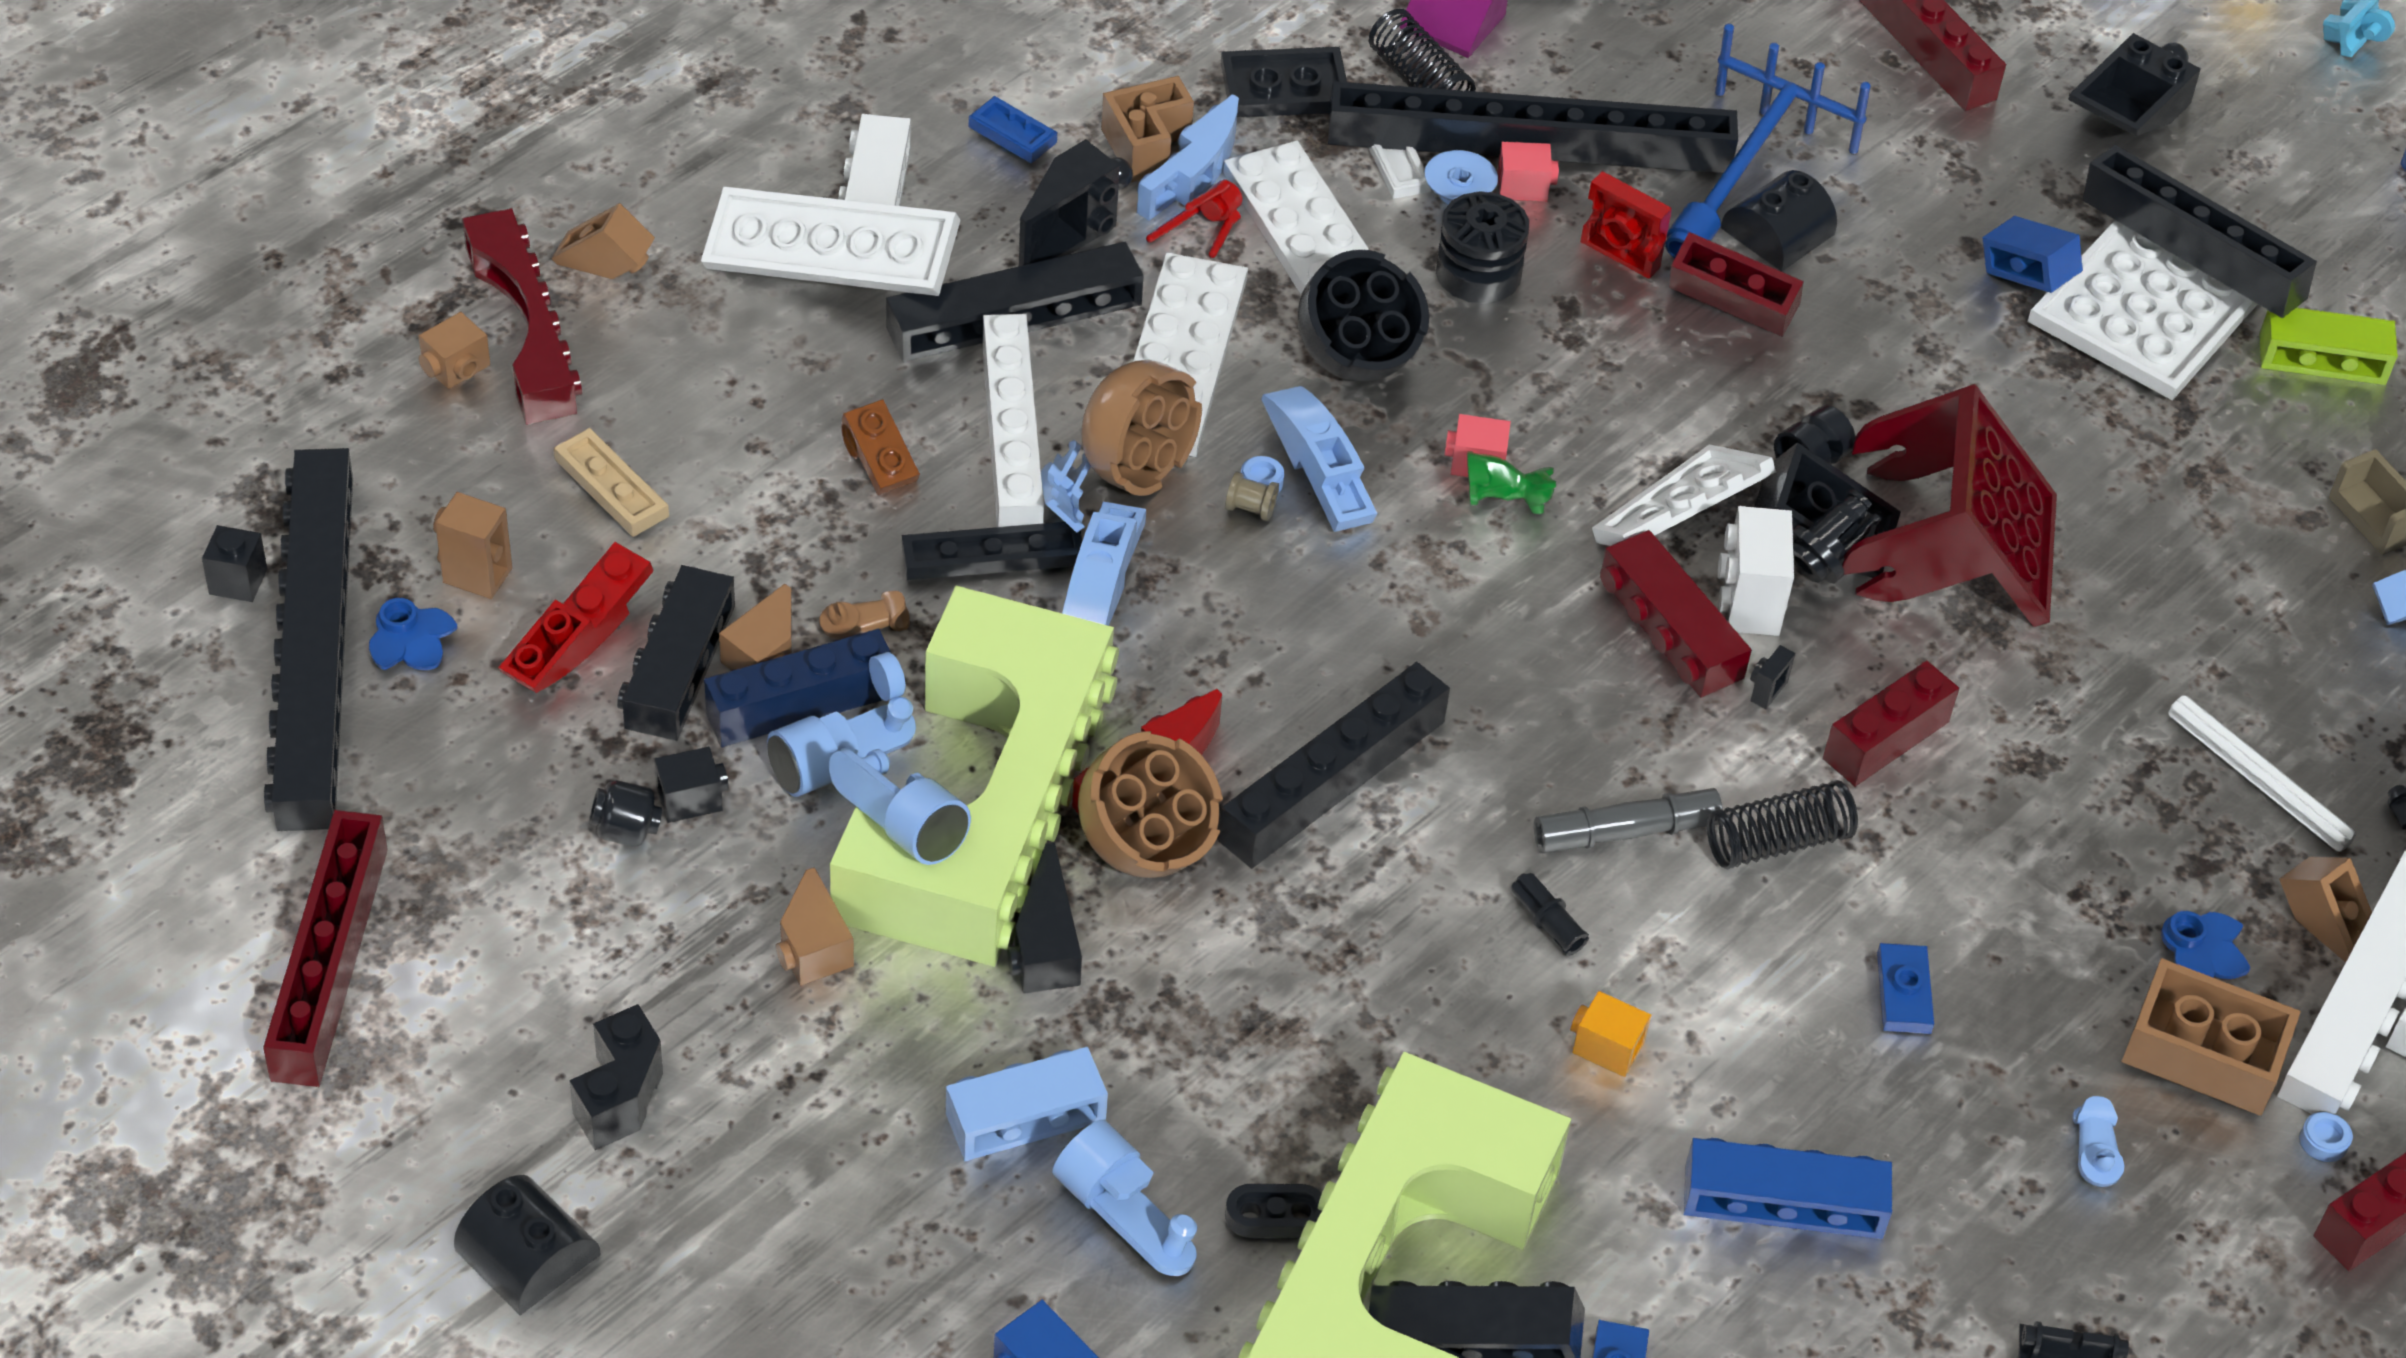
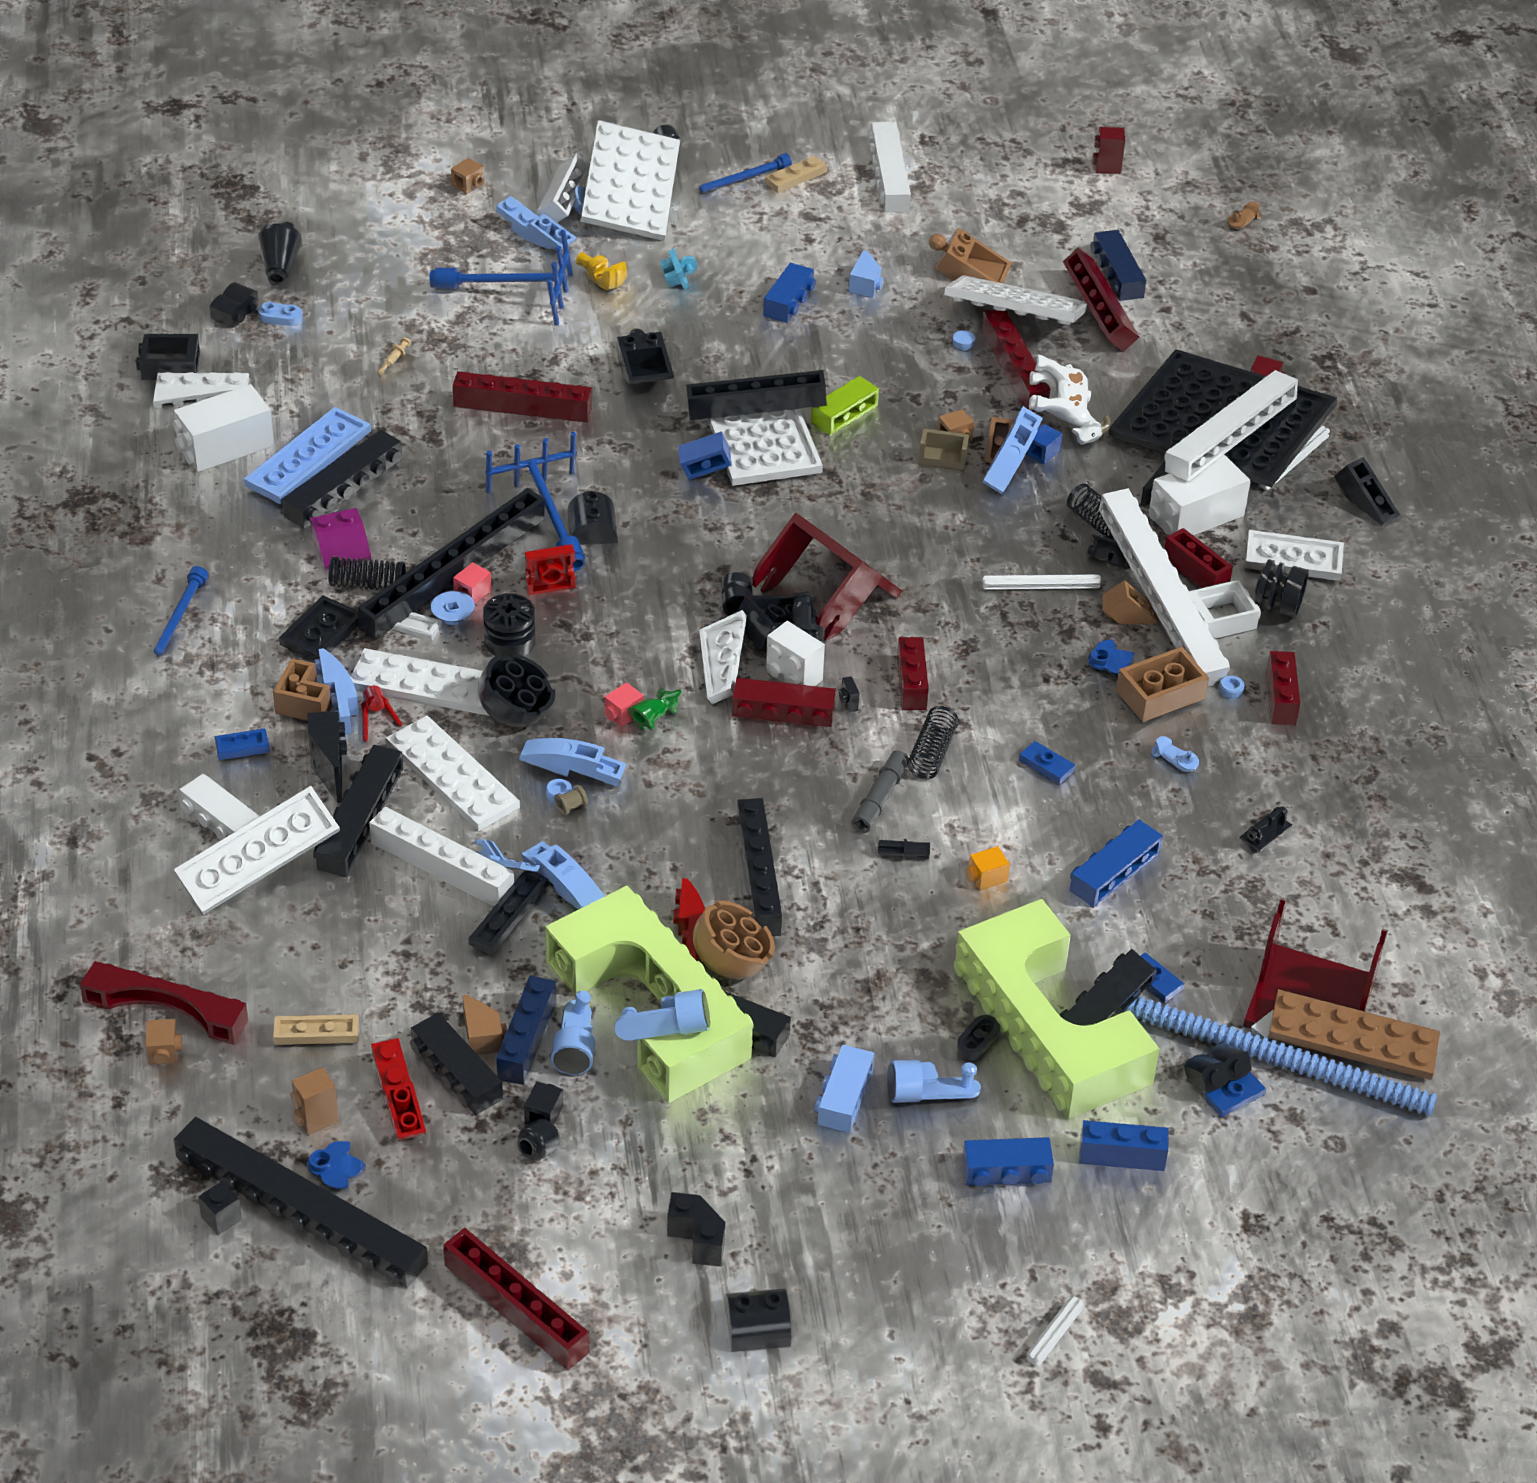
camera: 50 degrees left, 5 degrees down
medium nougat slope [551,203,655,279] -> none
medium nougat slope [775,867,854,986] -> none
medium nougat piece [819,591,910,640] -> none
dark orange plate [841,399,920,495] -> none
light blue tile [869,652,906,701] -> none
medium nougat cylinder [1081,360,1202,496] -> none
dark red brick [1669,232,1804,337] -> none

